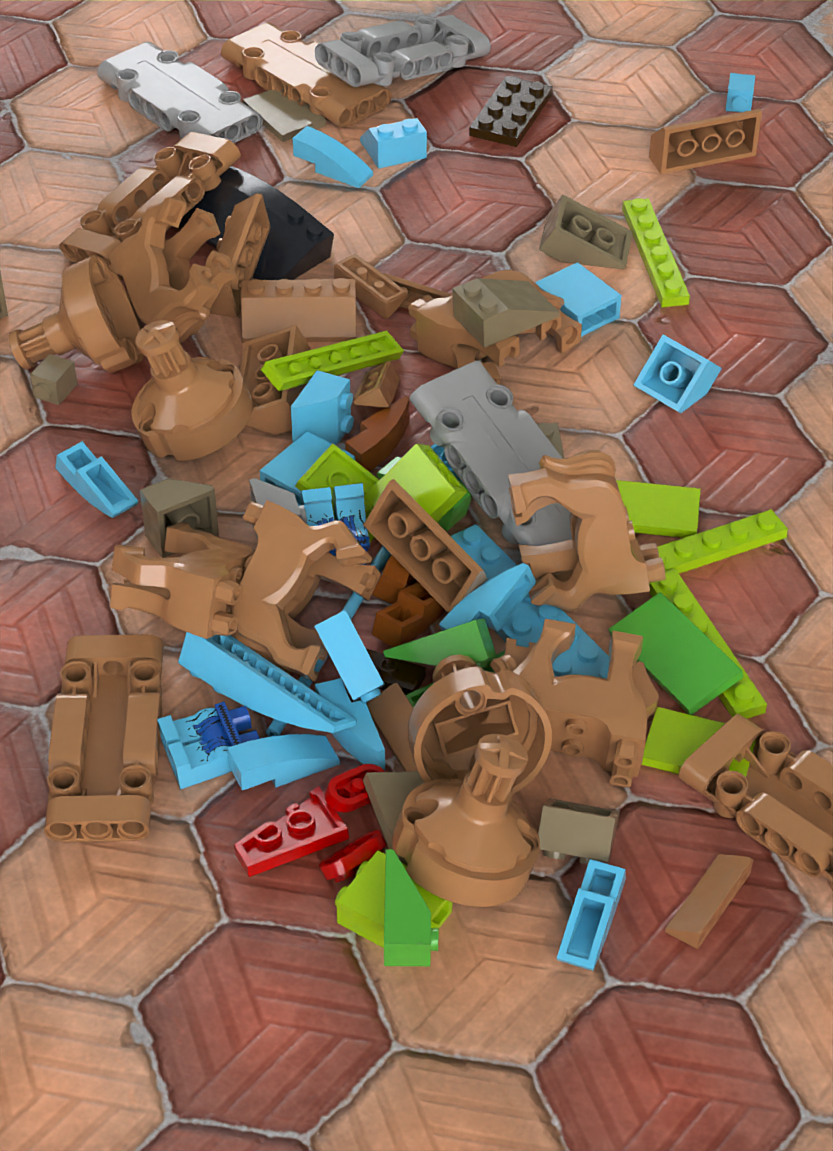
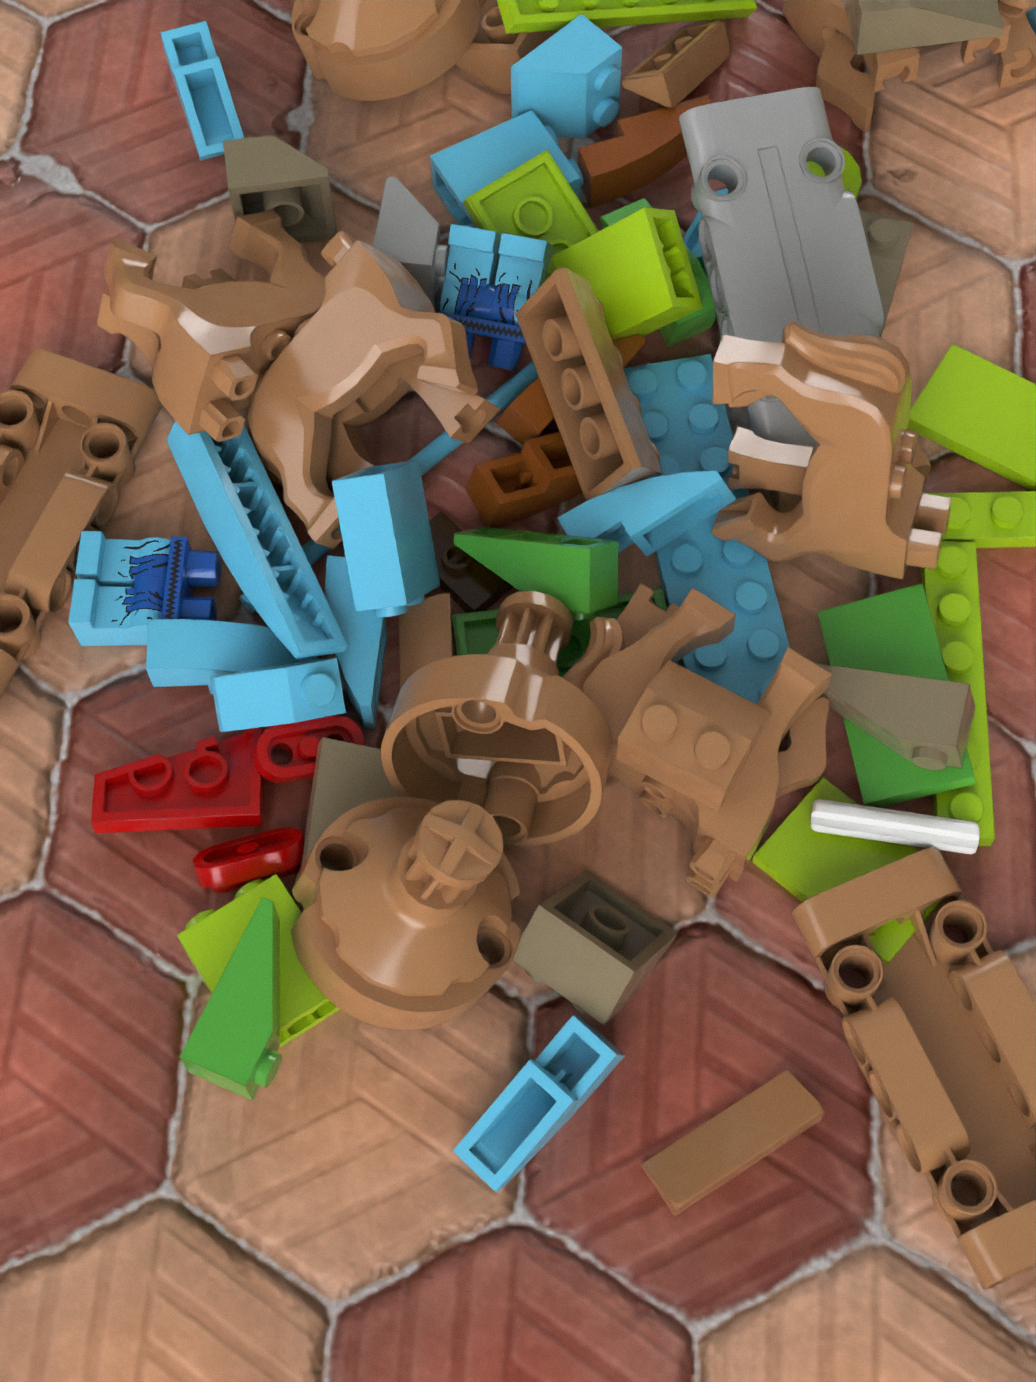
camera: 25 degrees right, 20 degrees up
none -> medium azure slope [210,658,346,732]
none -> medium nougat slope [615,660,771,812]
none -> white axle [810,799,980,854]
none -> dark tan slope [815,663,975,771]

